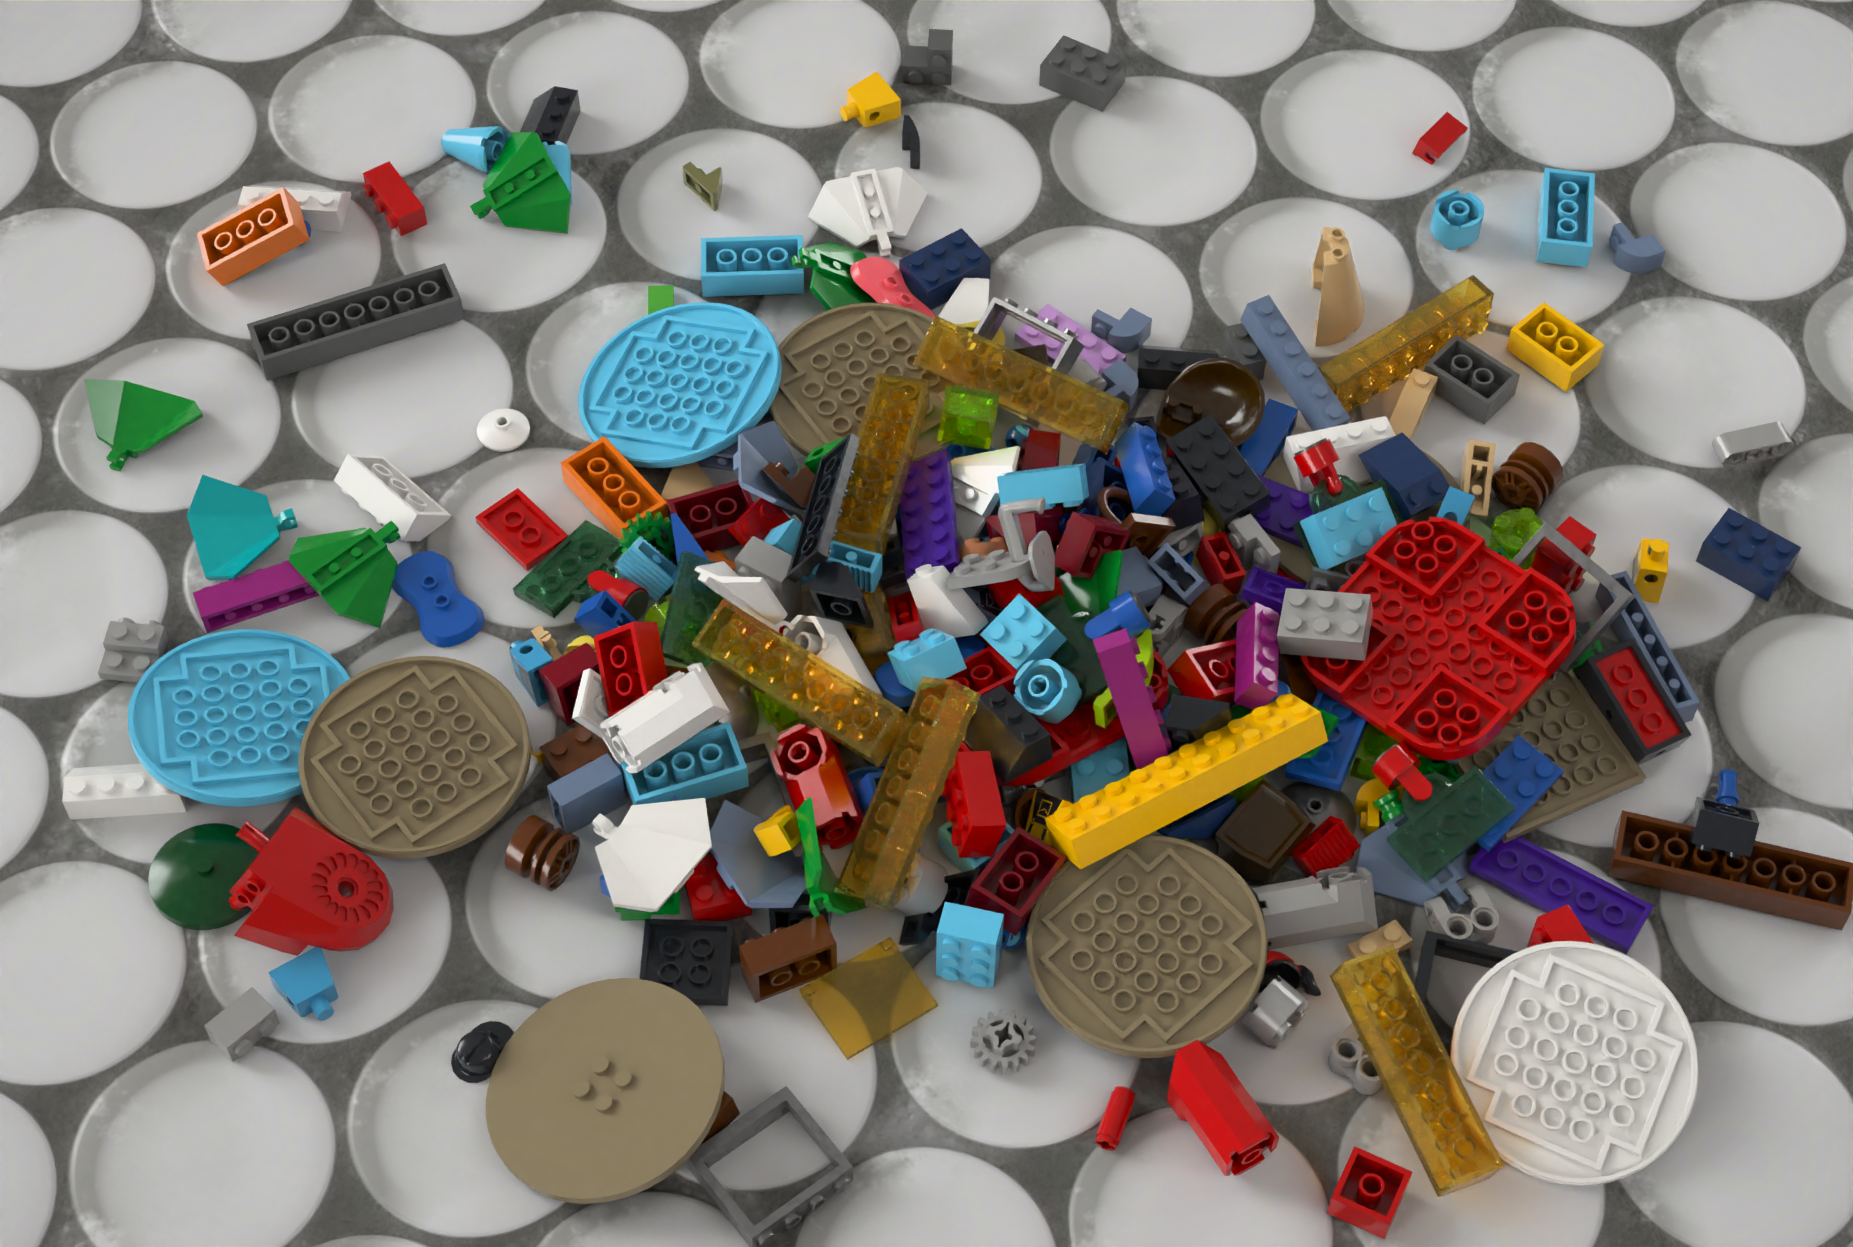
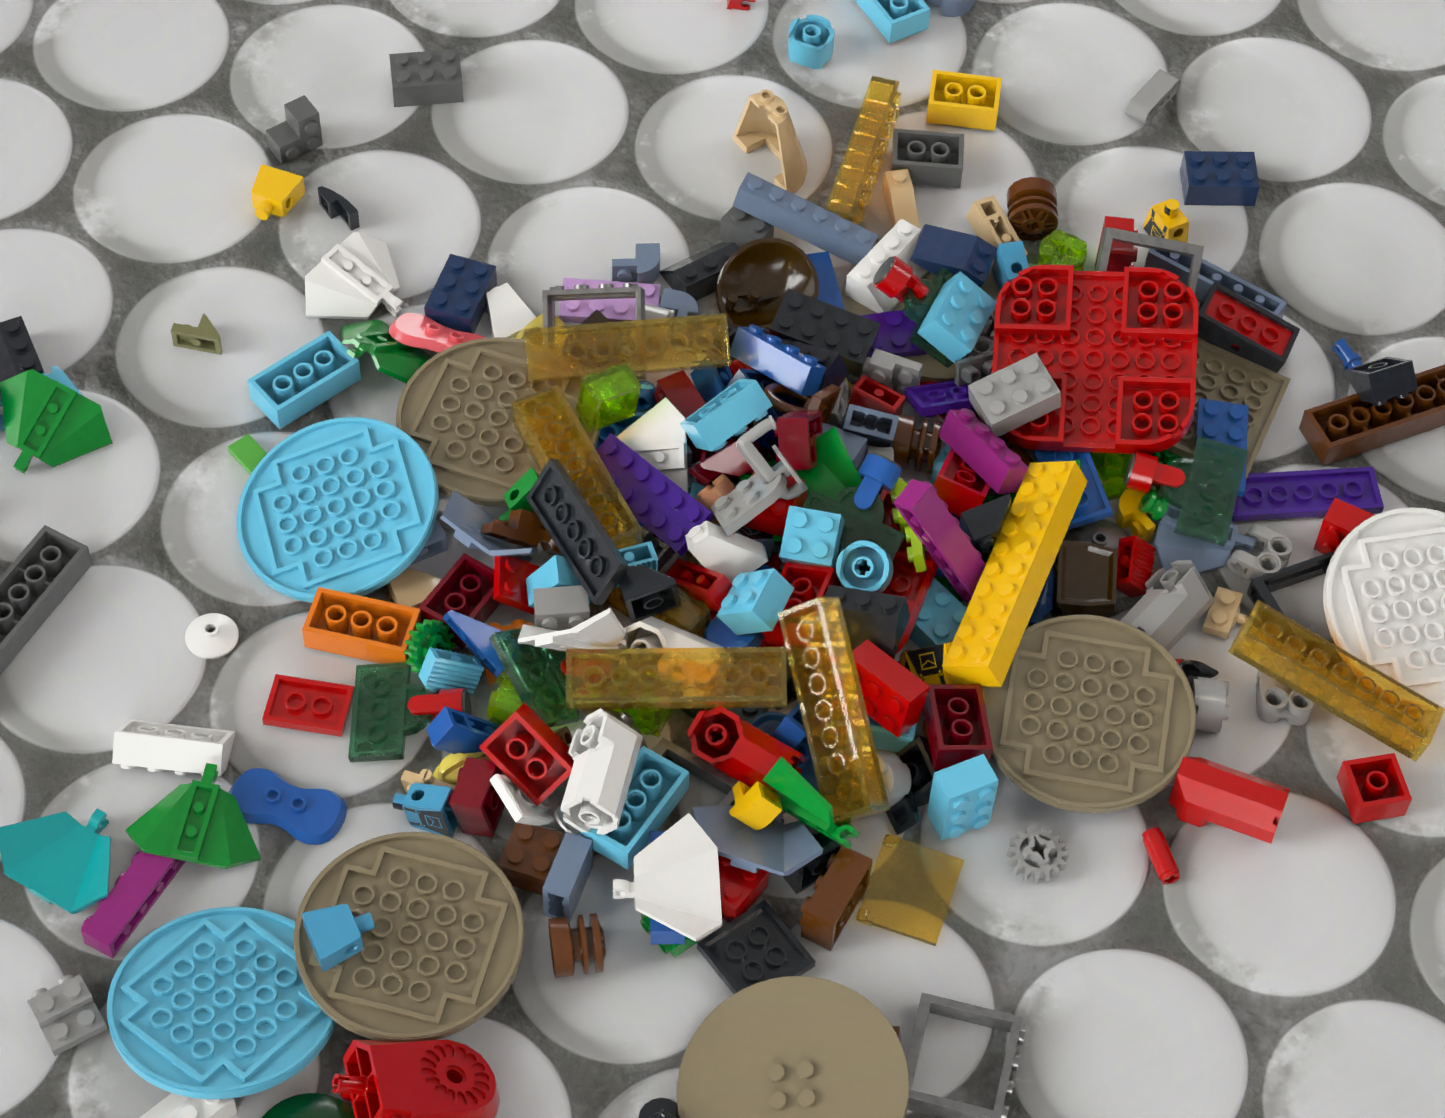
camera: 40 degrees left, 0 degrees up
none -> dark azure torso [302,904,375,972]

